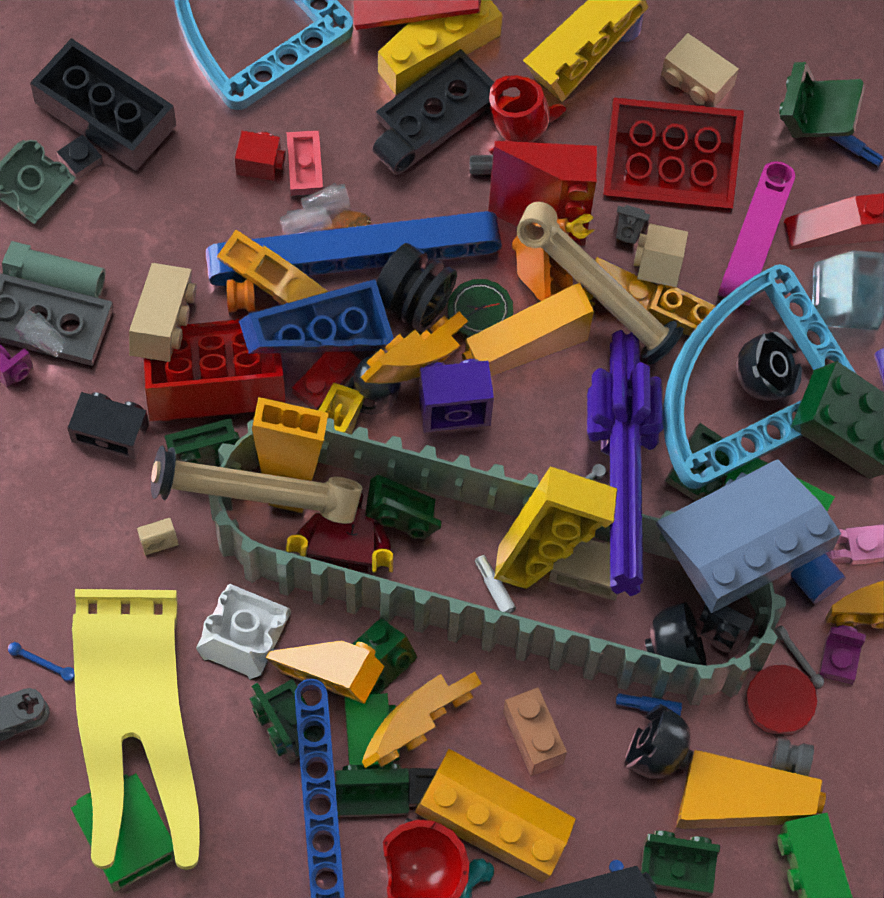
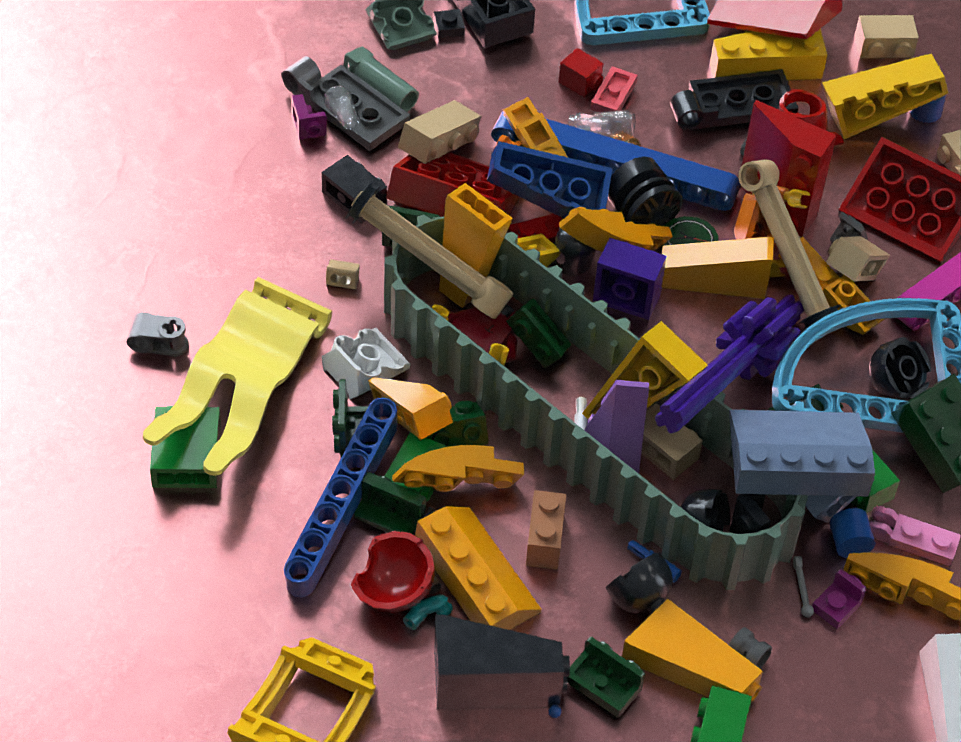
camera: 30 degrees right, 15 degrees down
blue hinge [8,642,75,682] -> none
red tile [746,664,818,736] -> none
none -> medium lavender wedge [584,380,649,474]

